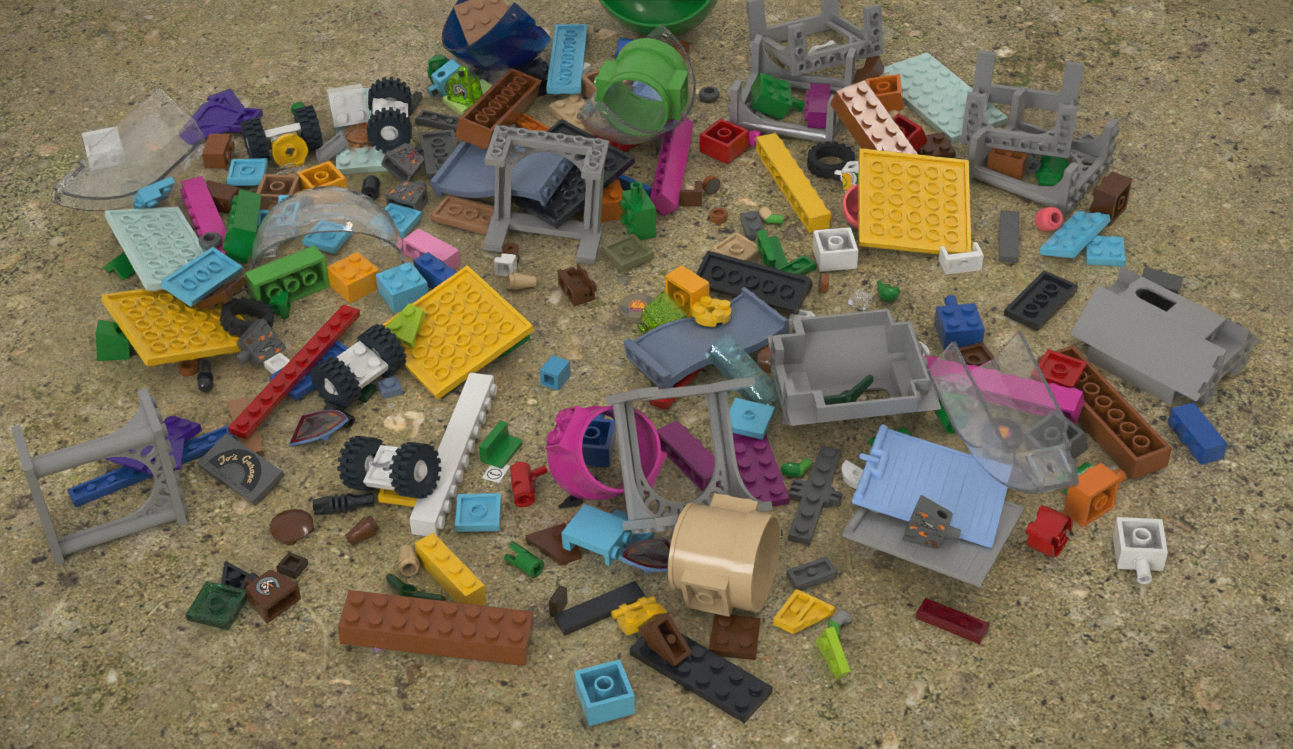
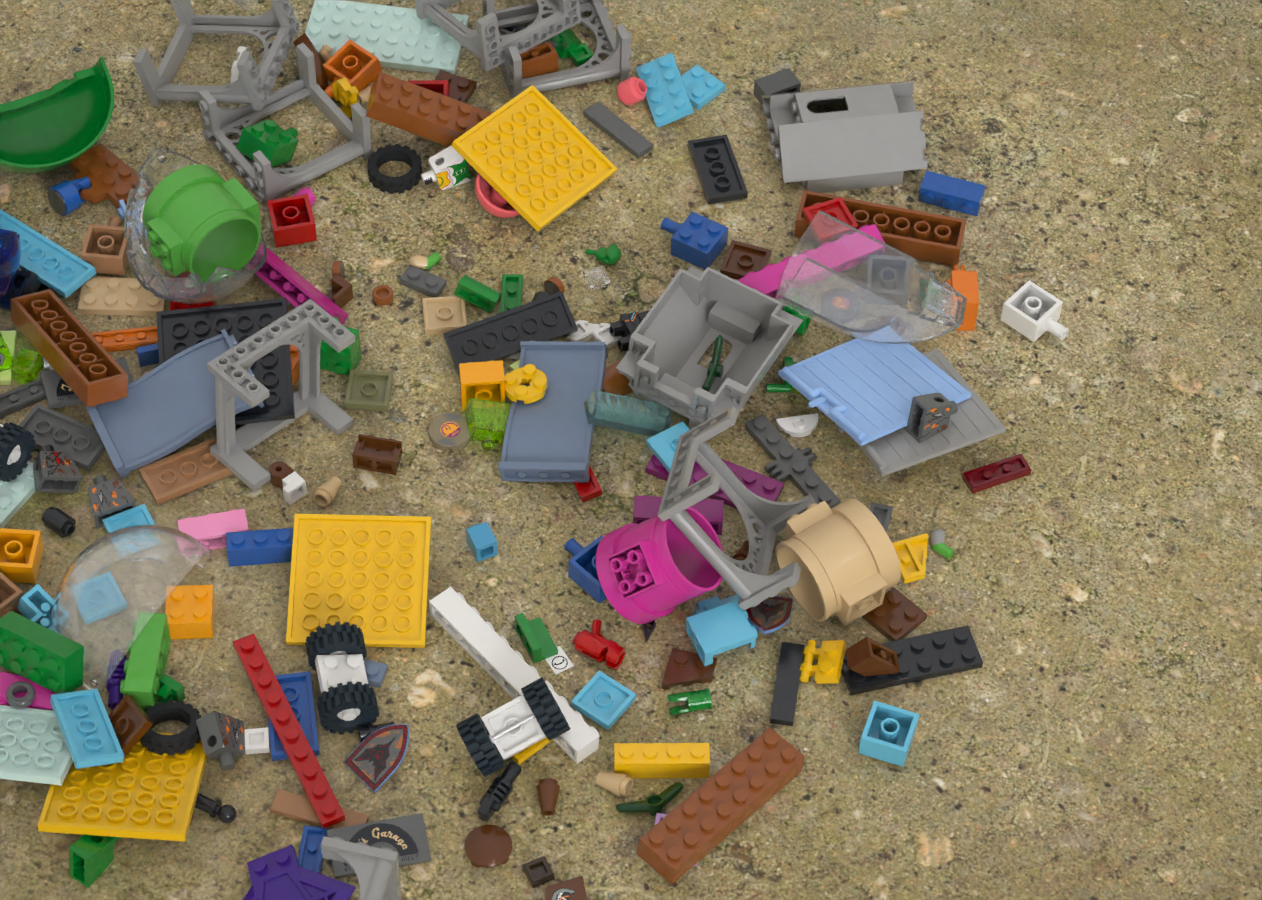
camera: 55 degrees left, 10 degrees up
medium azure brick [376,262,428,313] -> none
lime wing [385,303,425,348] -> none
dark brown tile [549,586,568,617] -> none
yellow brick [756,133,832,233] -> none
green arm [781,458,812,478] -> none
magenta brick [804,83,831,129] -> none
white brick [813,227,858,272] -> none
lime wing [815,626,851,680] -> none
white panel [938,242,984,275] -> none
red brick [1025,505,1074,558] -> none
reddish brown brick [1090,171,1132,226] -> none

